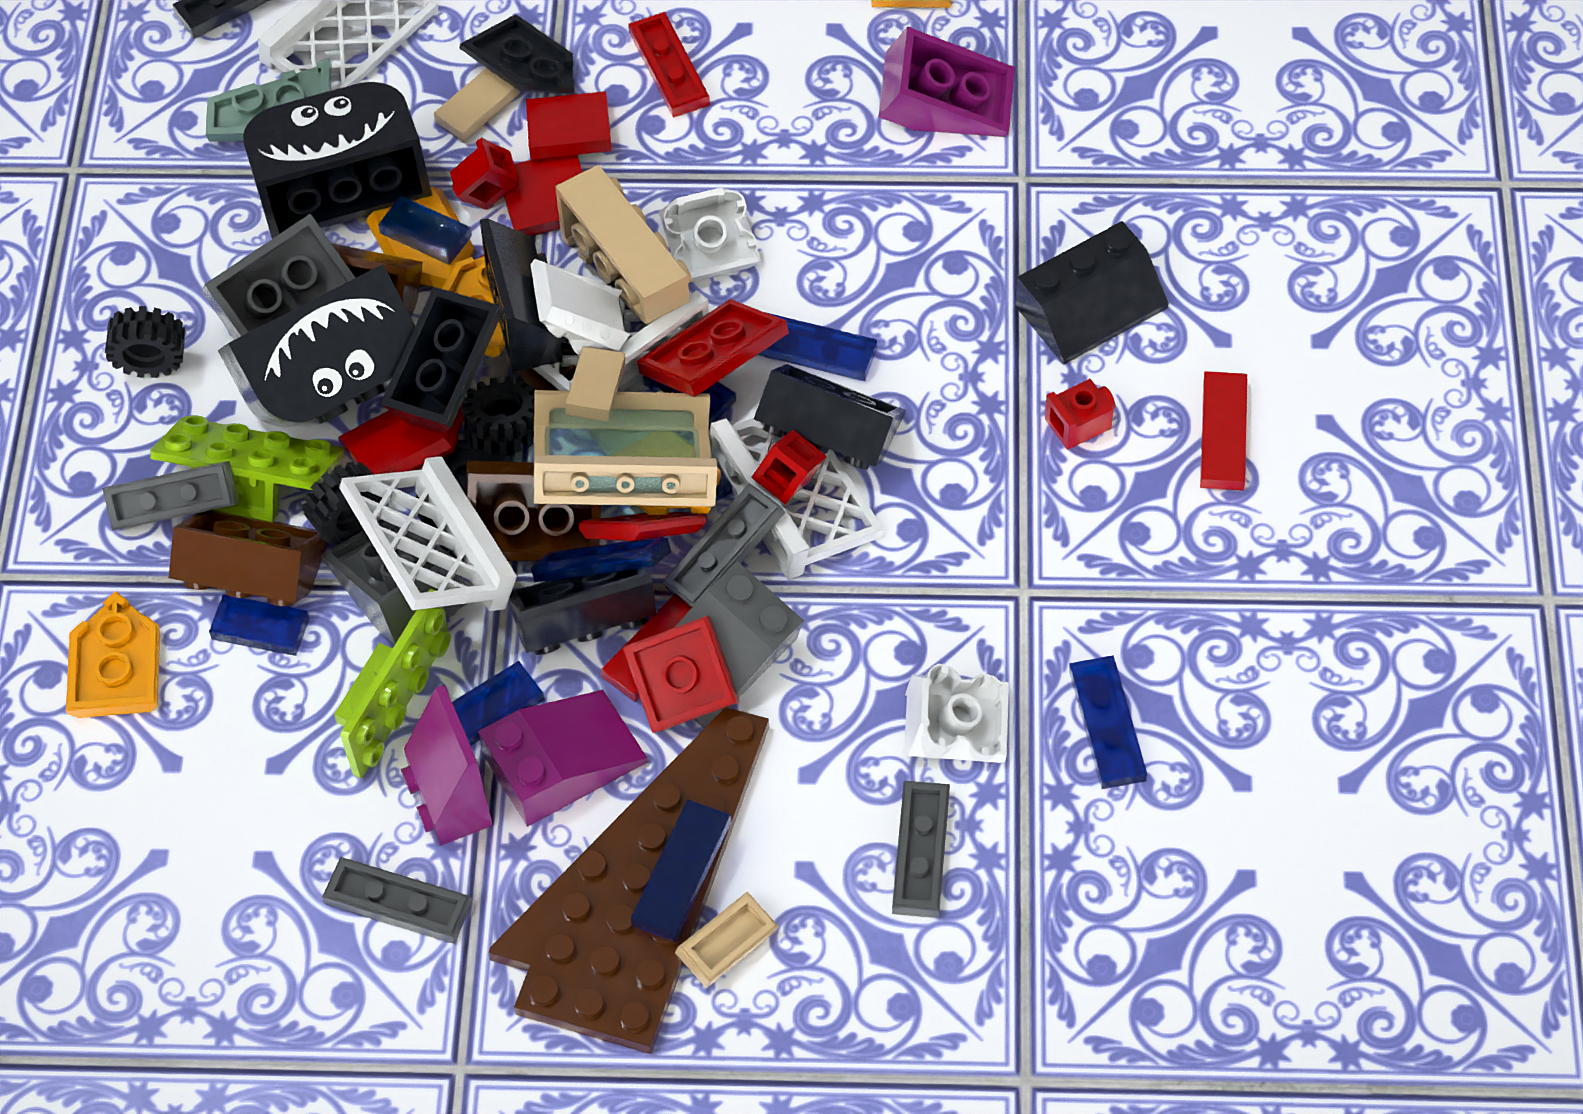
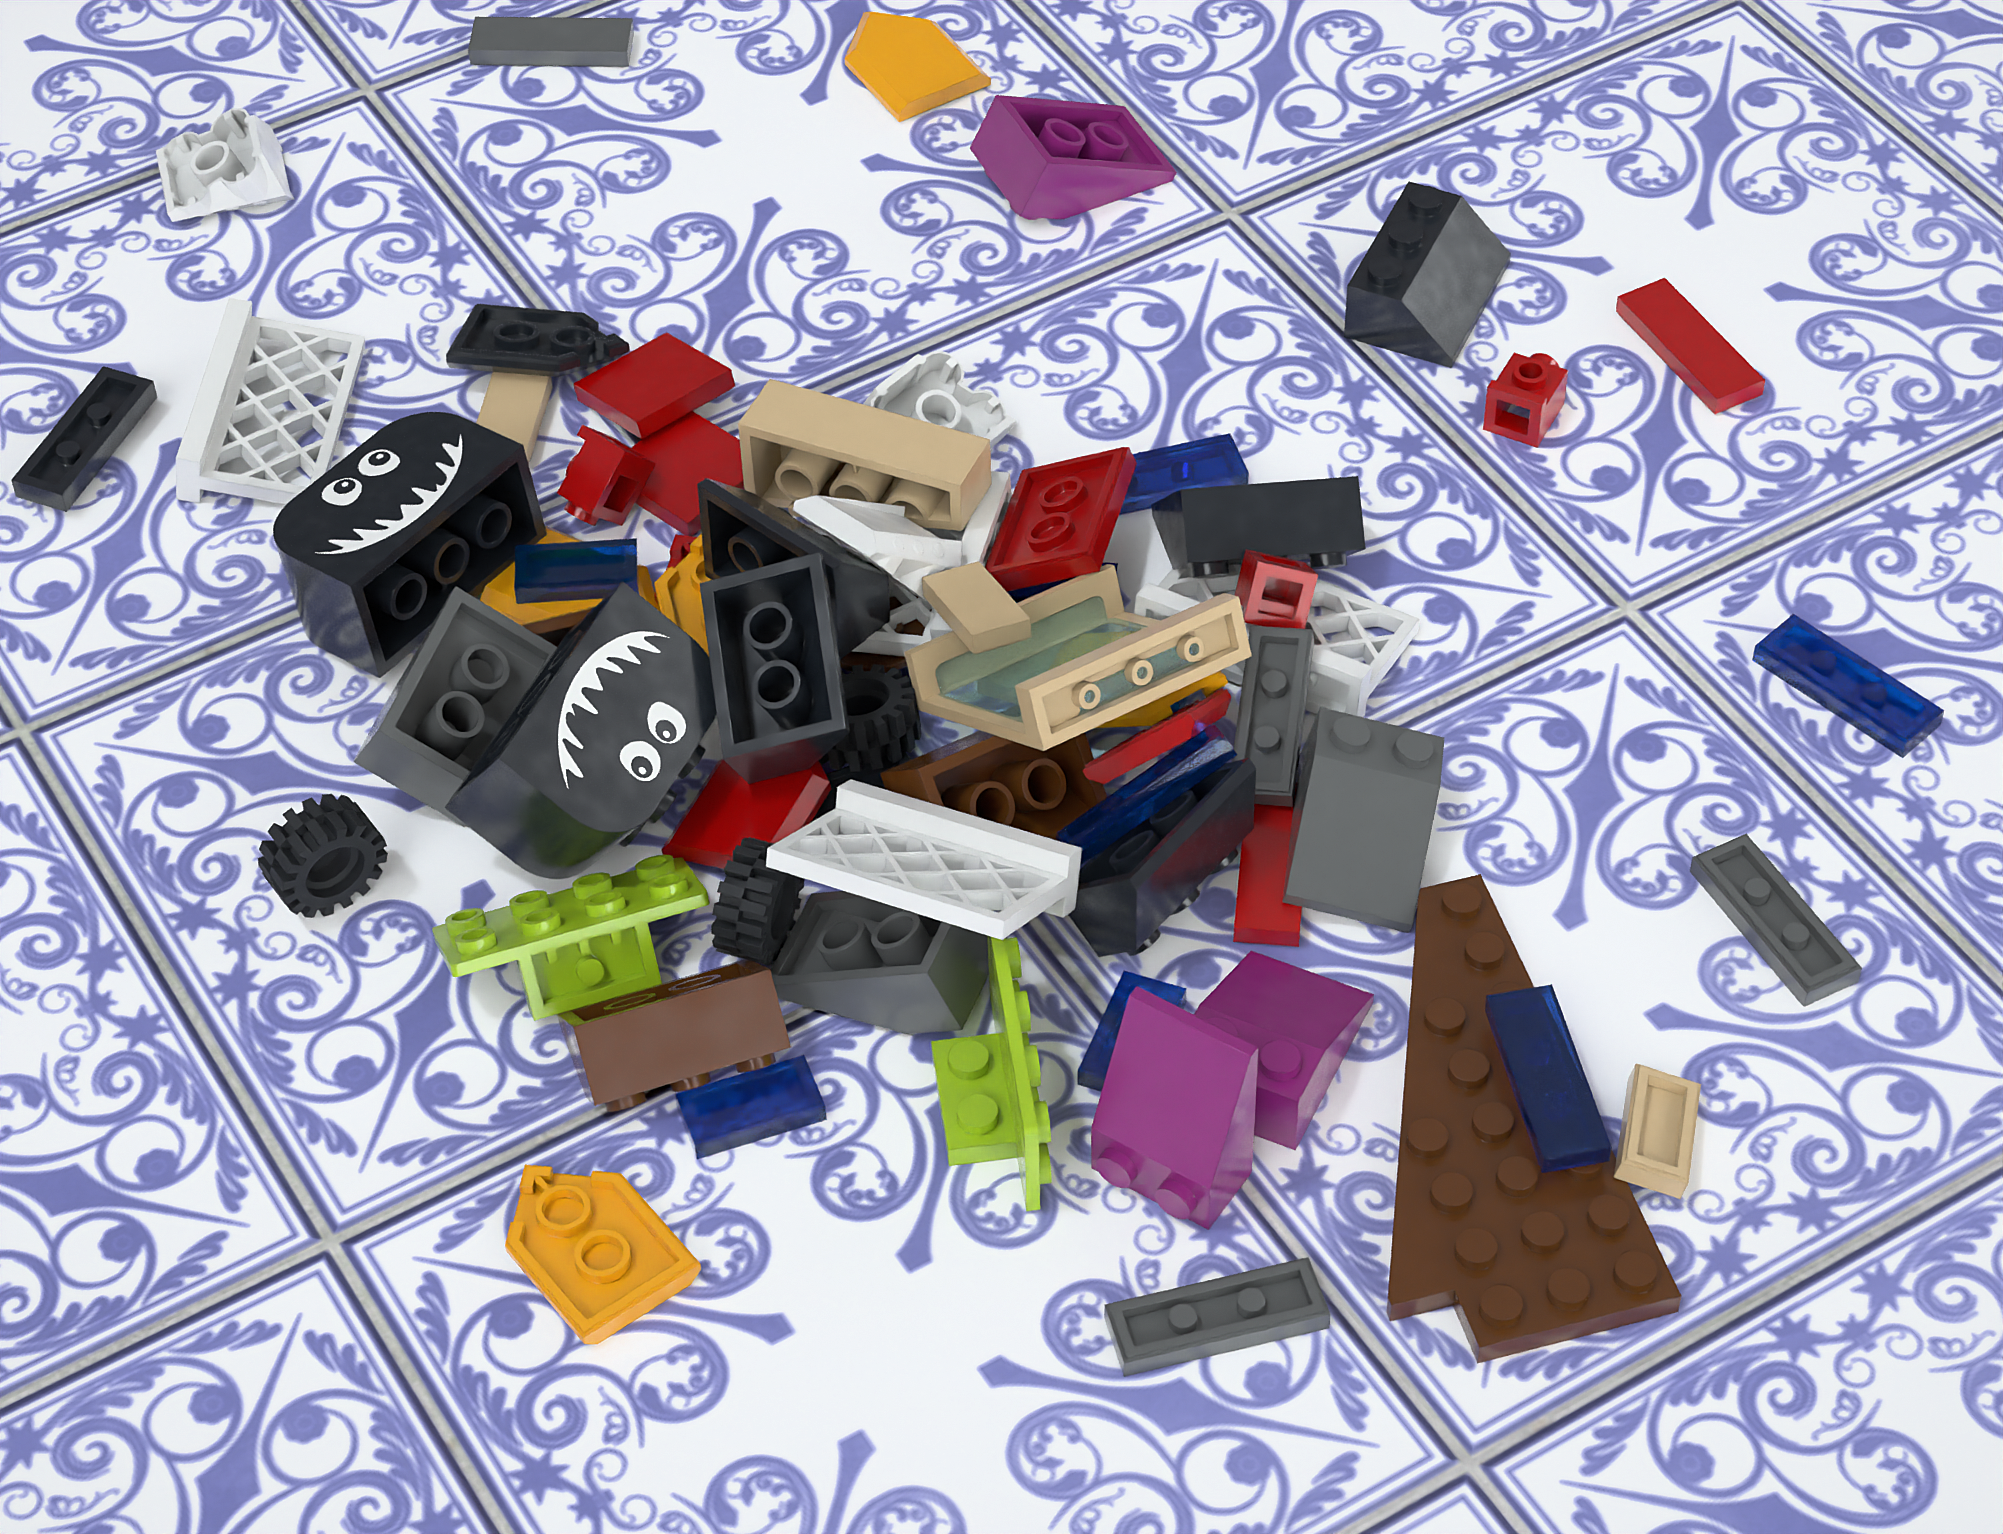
camera: 35 degrees left, 10 degrees down
dark grey tile [102,461,239,531] -> none
sand green wing [205,58,332,142] -> none
red tile [623,616,740,733] -> none
red tile [628,11,710,118] -> none
white slope [902,664,1009,763] -> none

